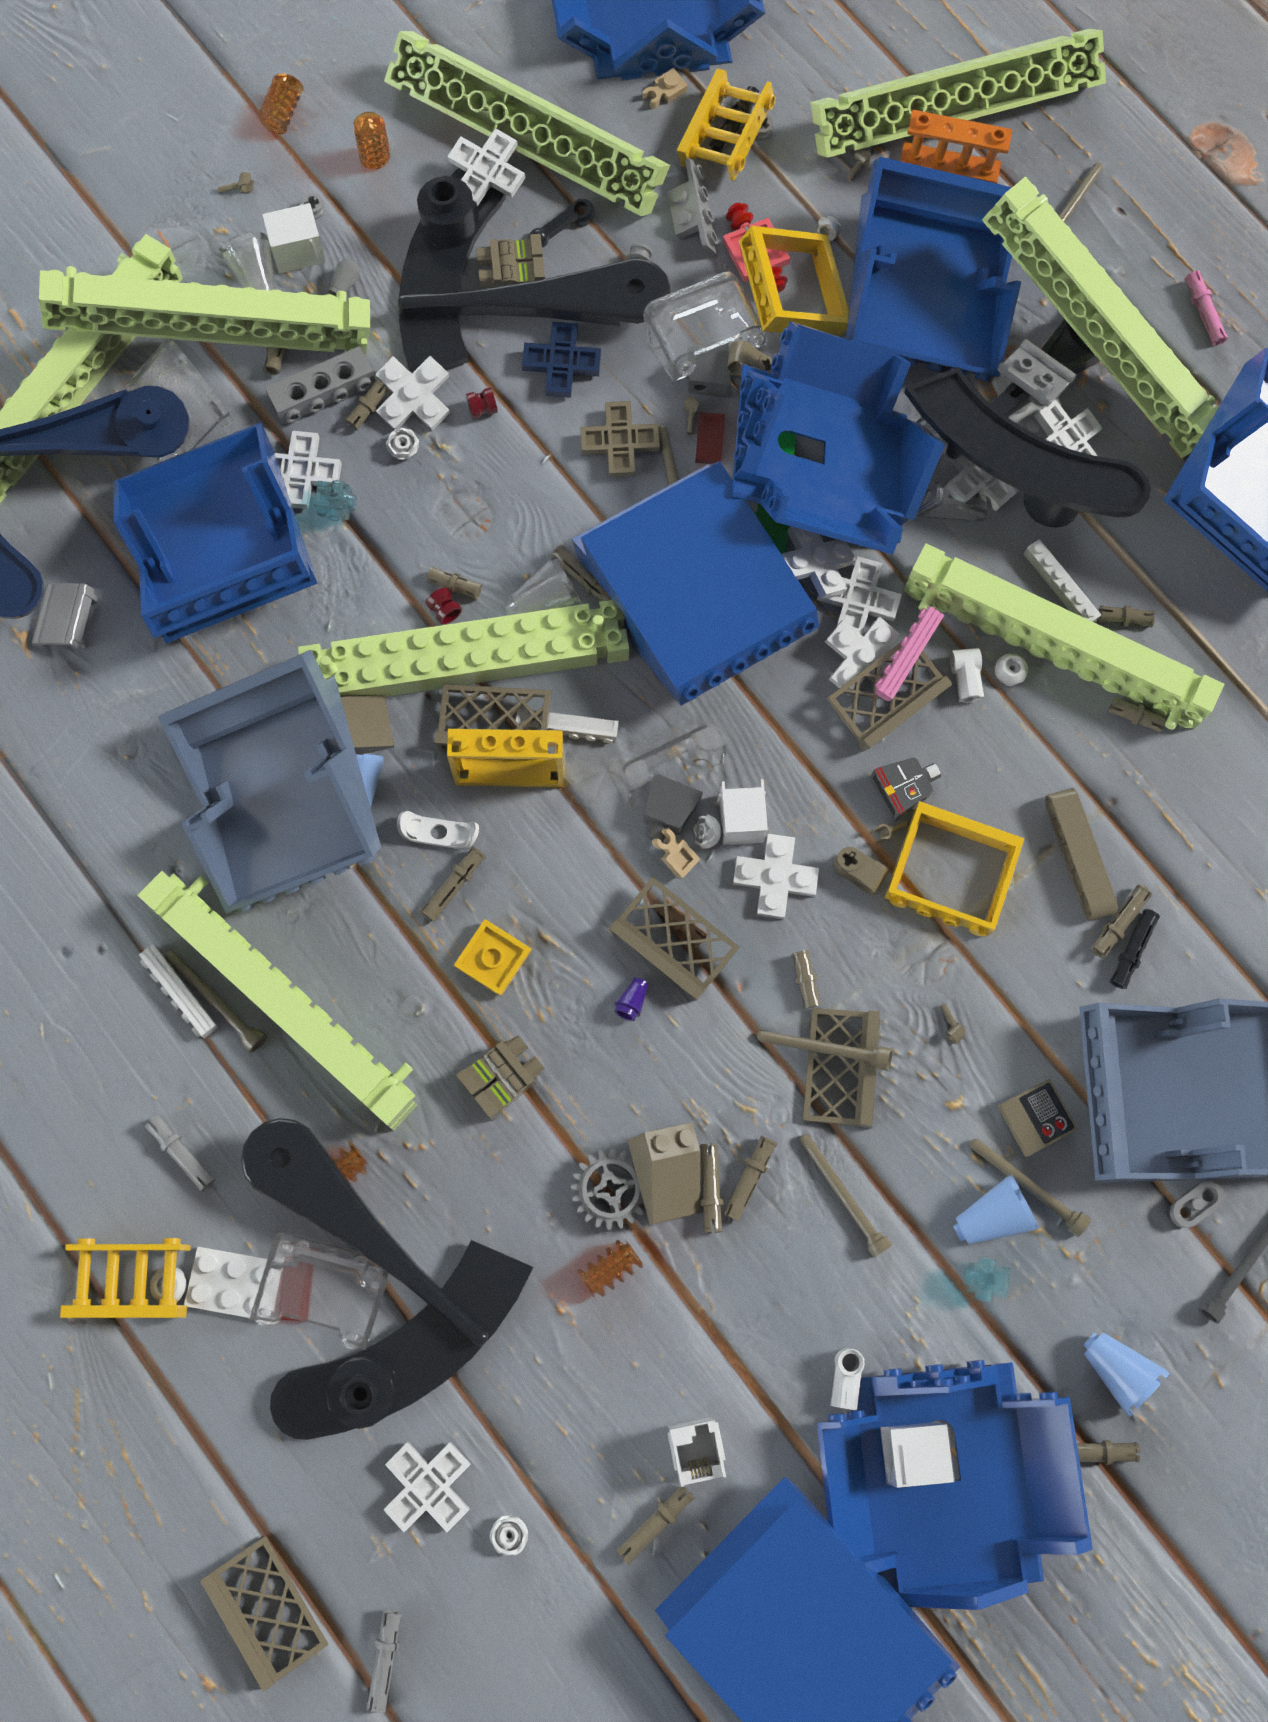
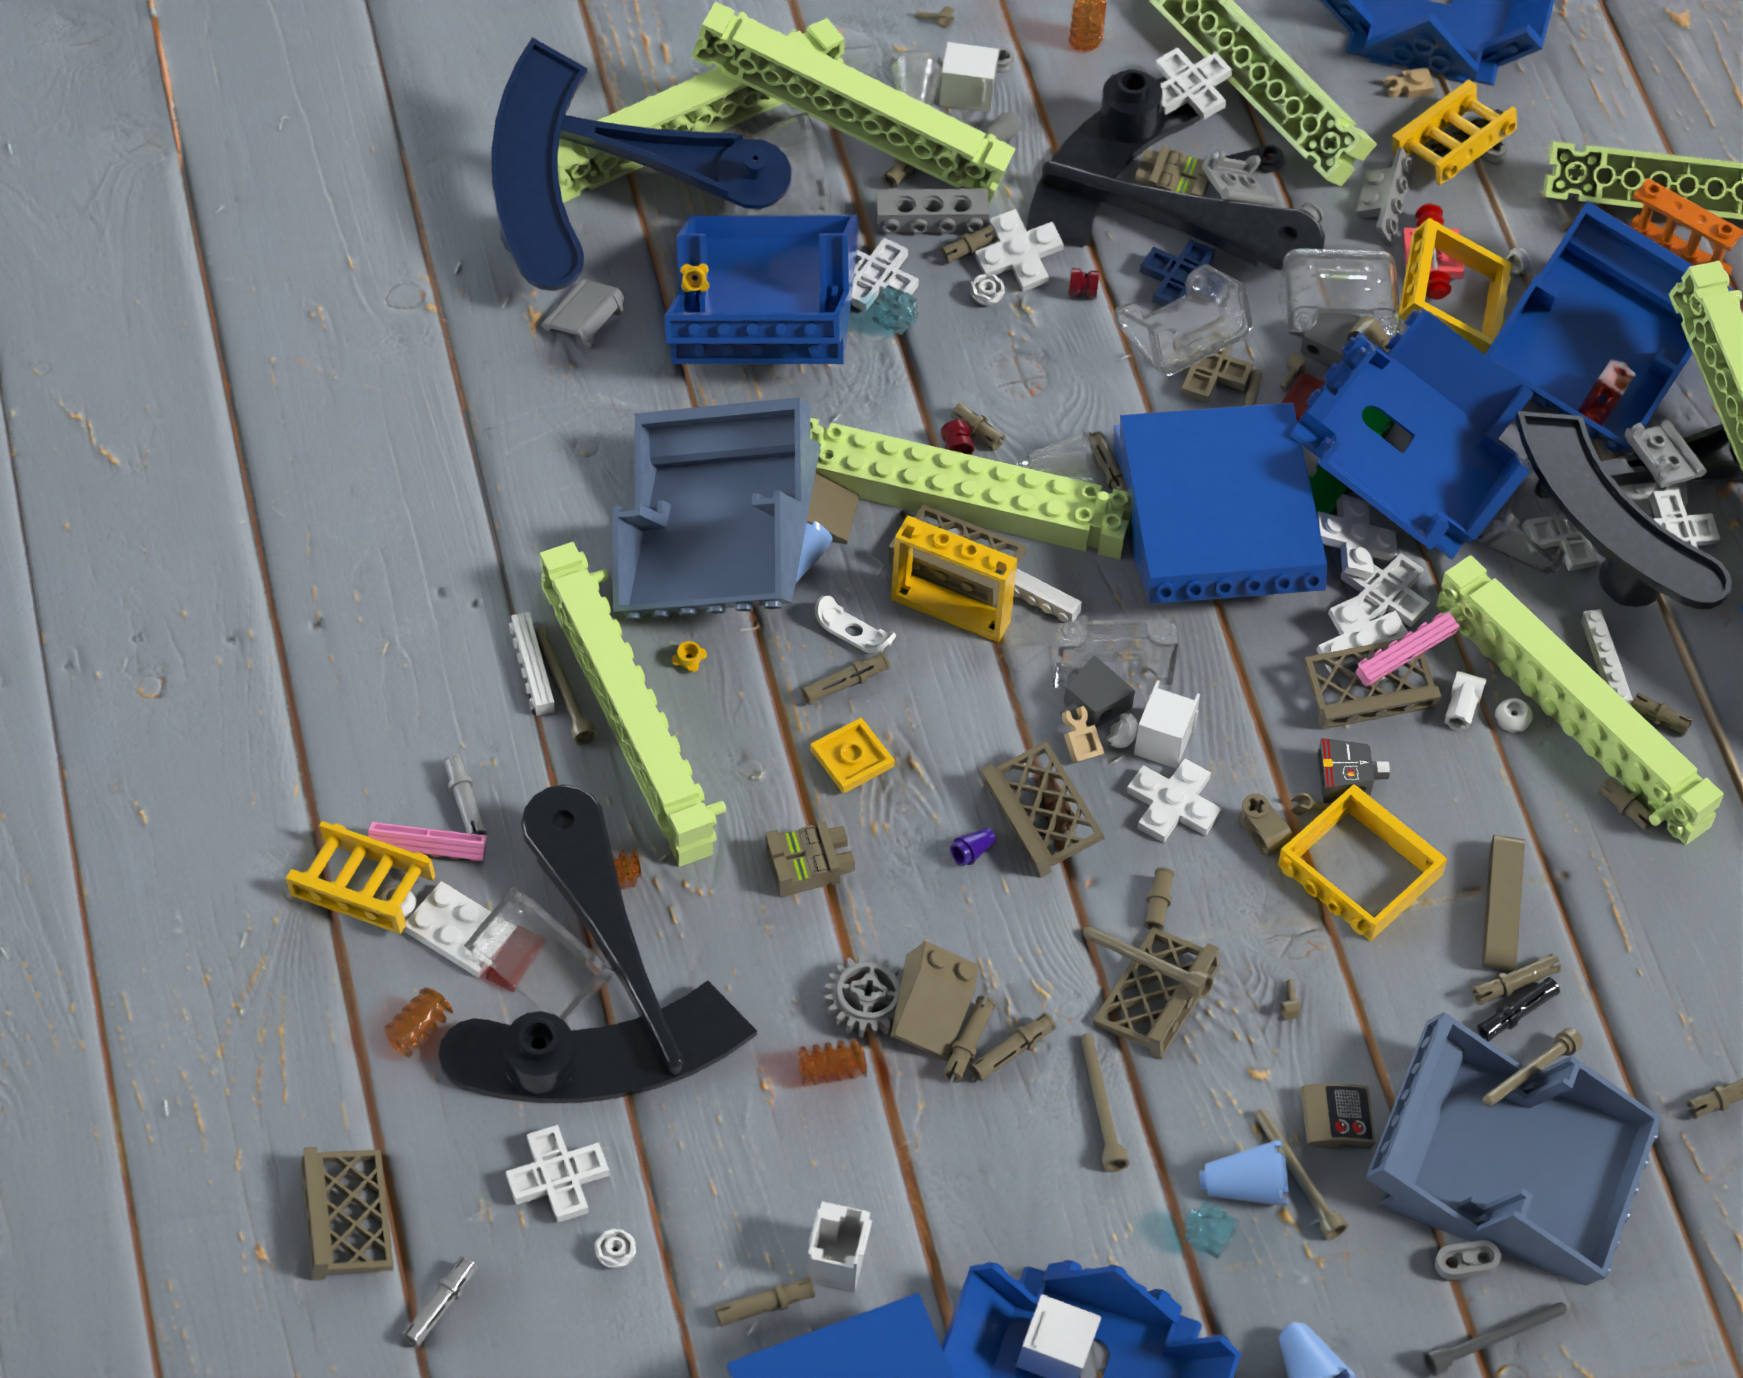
camera: 25 degrees right, 20 degrees down
white piece [830,1348,865,1410] -> none
none -> bright pink piece [368,822,487,862]
none -> clear orange piece [385,987,453,1059]
none -> yellow plate [672,641,707,672]
none -> yellow plate [680,263,710,292]
none -> clear windscreen [1114,264,1252,376]
none -> light grey piece [1202,149,1275,206]
none -> dark tan piece [1483,1028,1583,1106]
none -> clear red torso [1578,359,1636,426]

